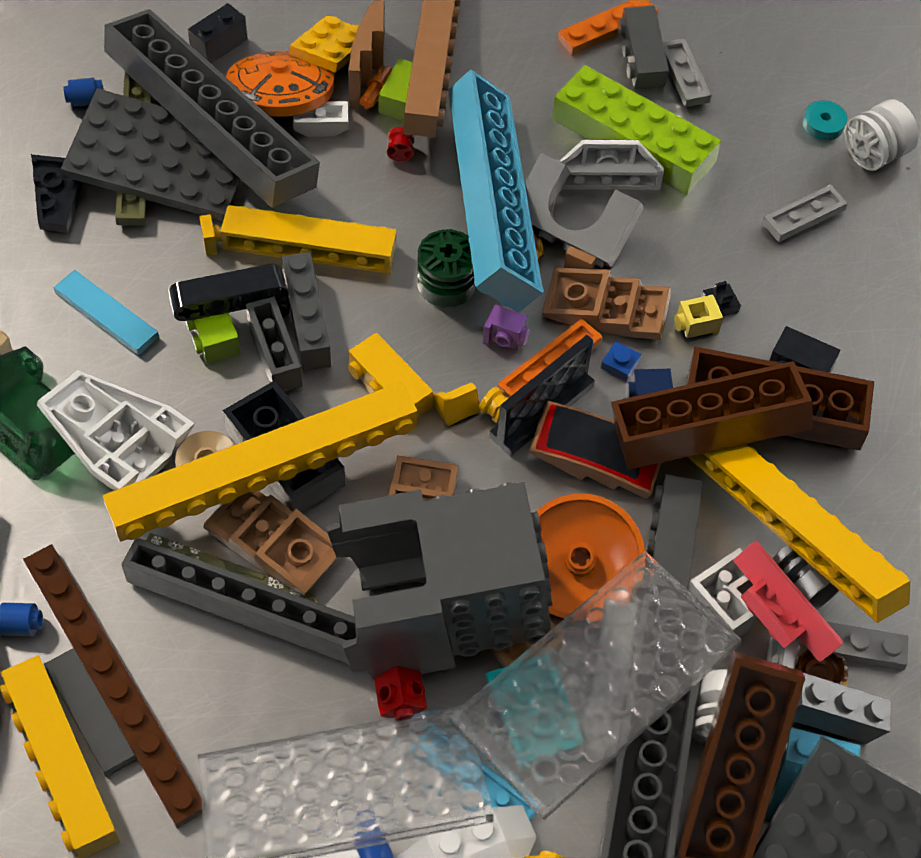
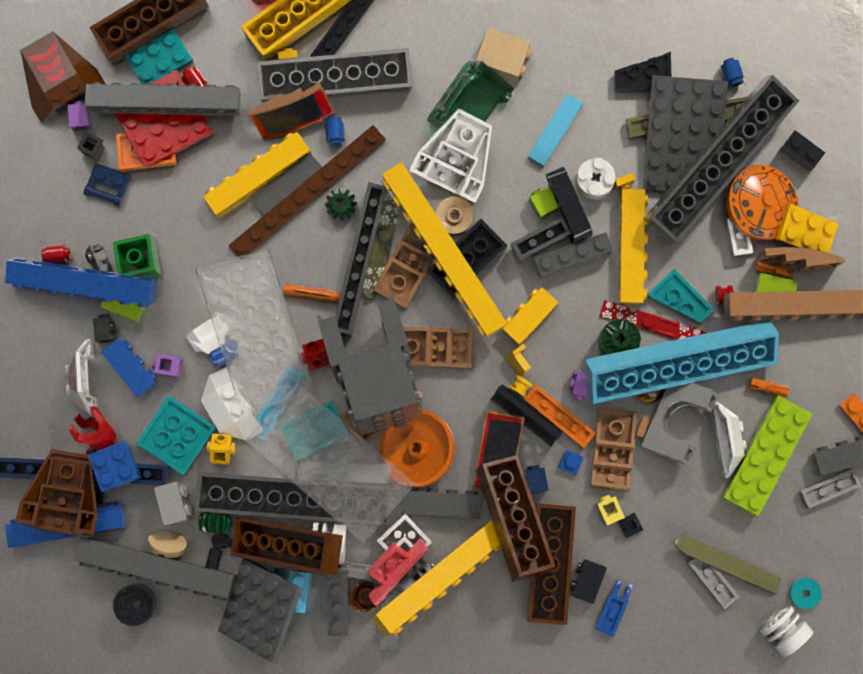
camera: 85 degrees right, 25 degrees up
none -> orange pin [283,283,341,304]
none -> dark green gear [325,188,357,221]
none -> white brick [576,158,616,200]
none -> blue hinge [595,579,633,637]
none -> red piece [600,300,707,340]
none -> teal wing [647,269,714,324]
none -> olive piece [673,537,782,595]
none -> orange axle [749,377,789,397]

